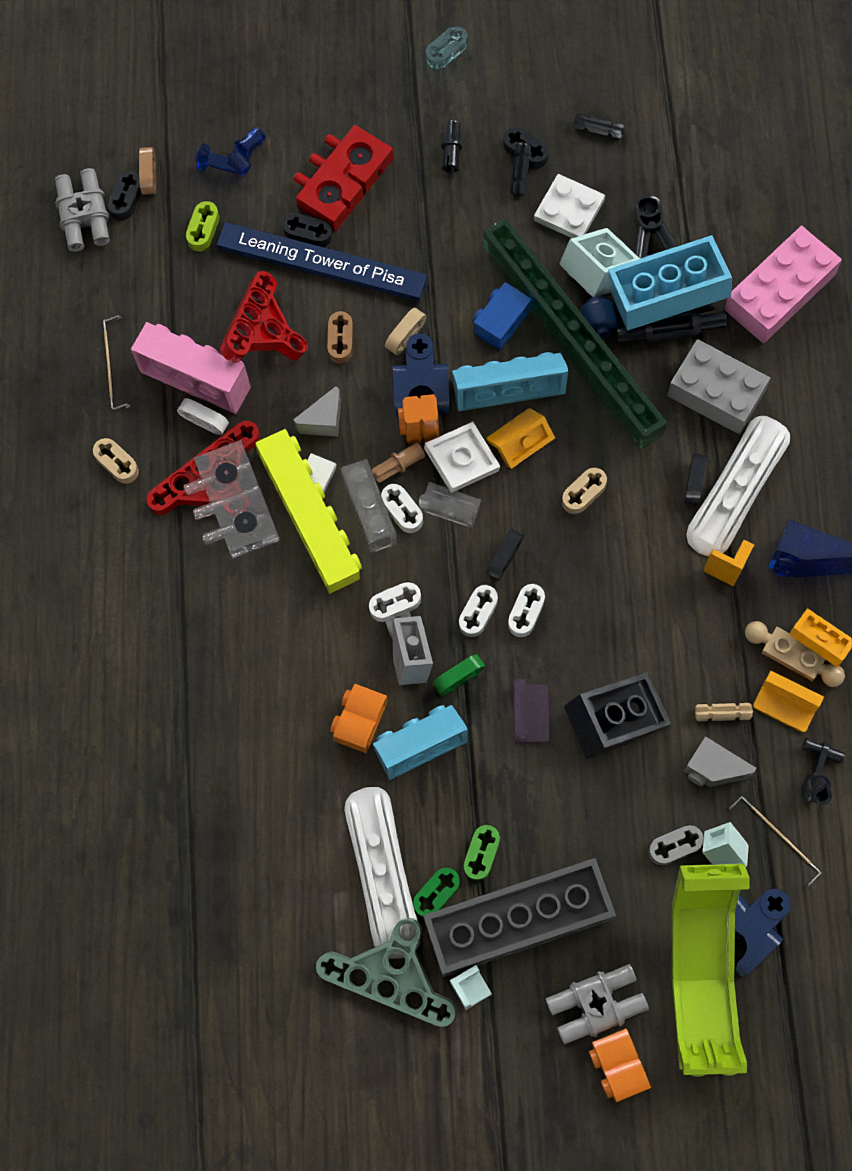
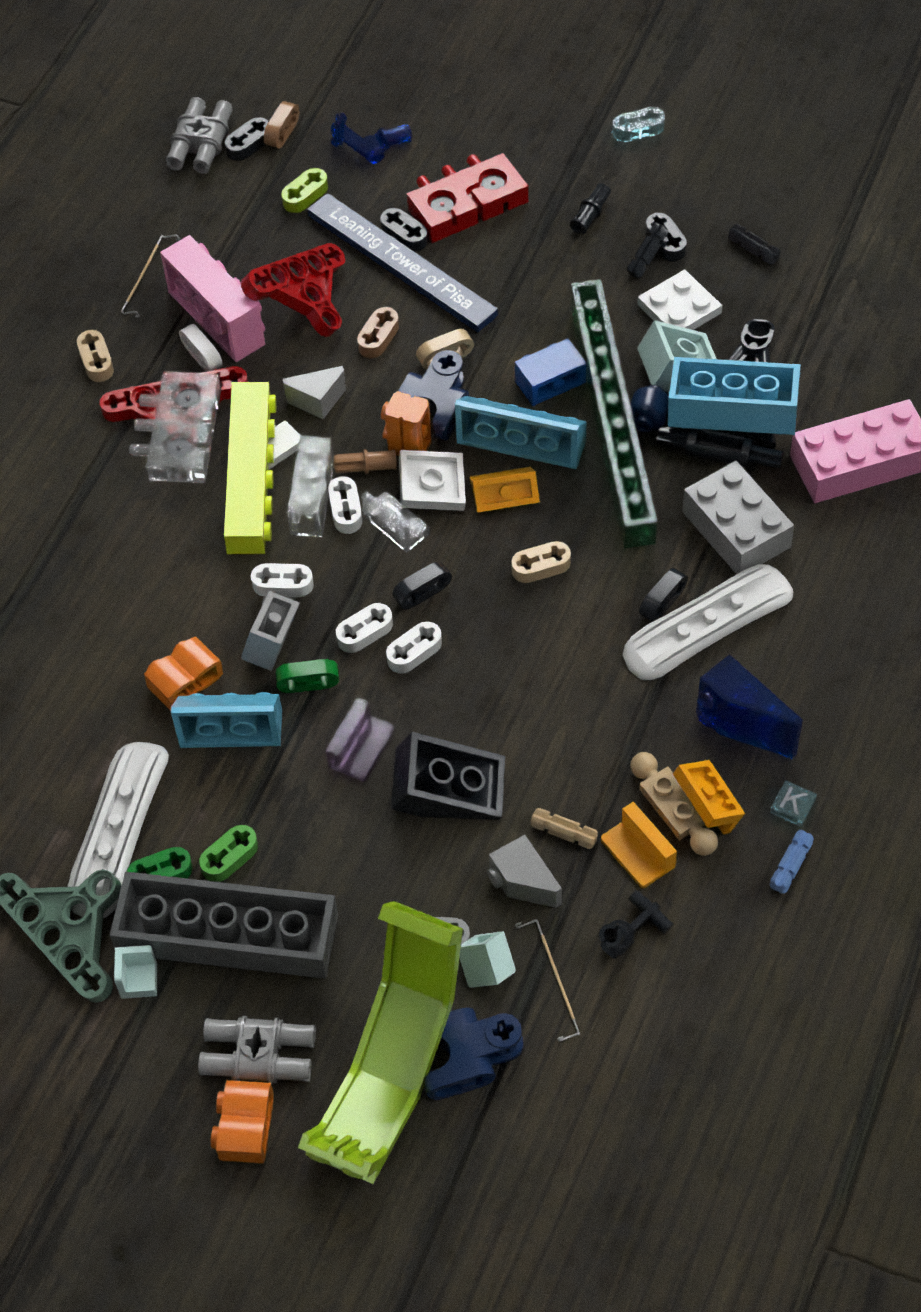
camera: 25 degrees right, 15 degrees down
light orange panel [703,540,754,586] -> none

